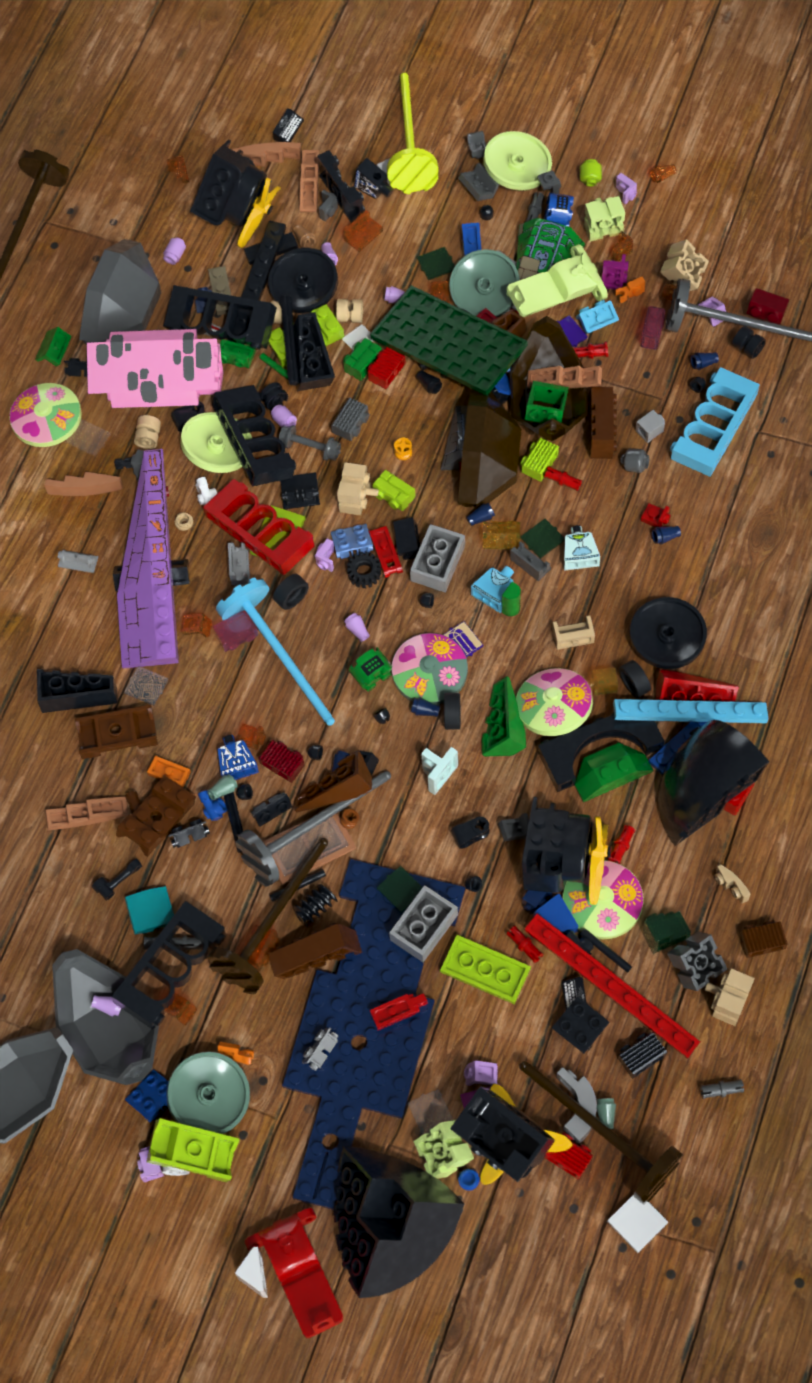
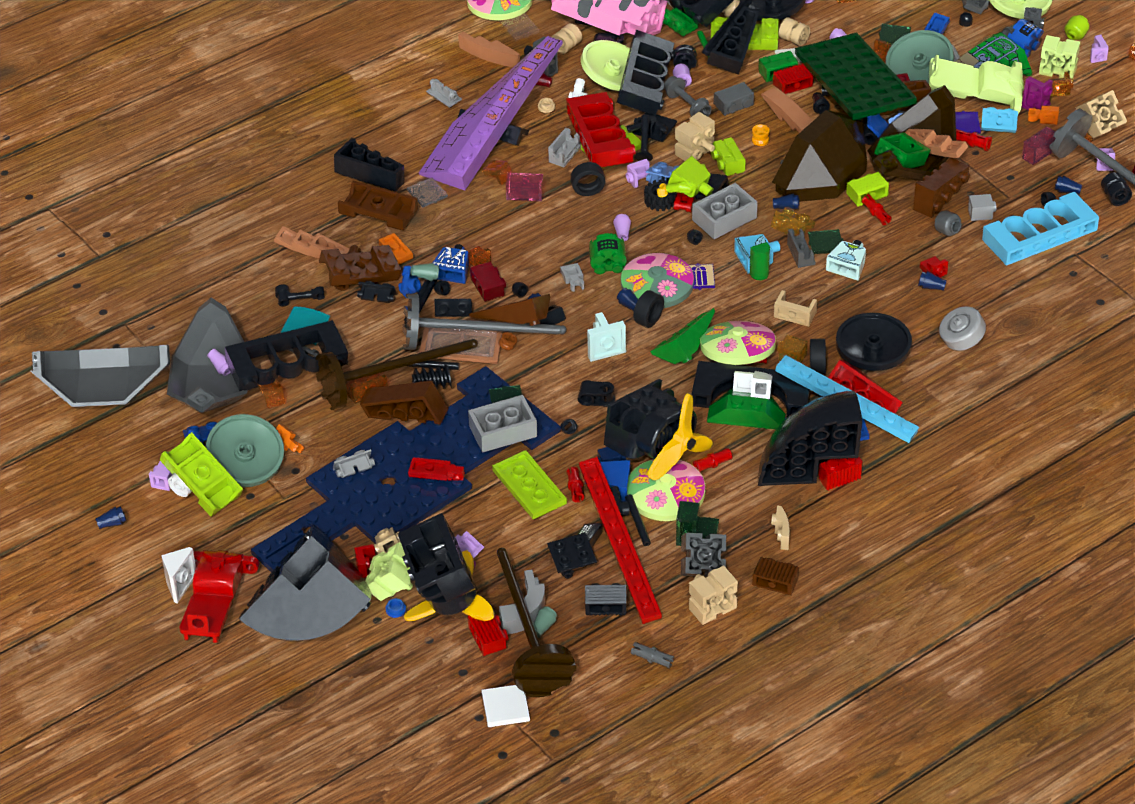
camera: 30 degrees right, 20 degrees down
medium azure piece [216,577,335,726] -> none
black hinge [373,708,390,724] -> none
none -> dark blue cone [95,506,127,529]
none -> red bracket [354,544,376,578]
none -> tan brick [374,527,401,554]
none -> light grey plate [560,263,584,292]
none -> black piece [627,114,653,161]
none -> lime torso [657,156,714,197]
none -> white brick [733,371,772,399]
none -> nougat slope [761,87,813,133]
none -> light grey wheel [939,306,986,351]

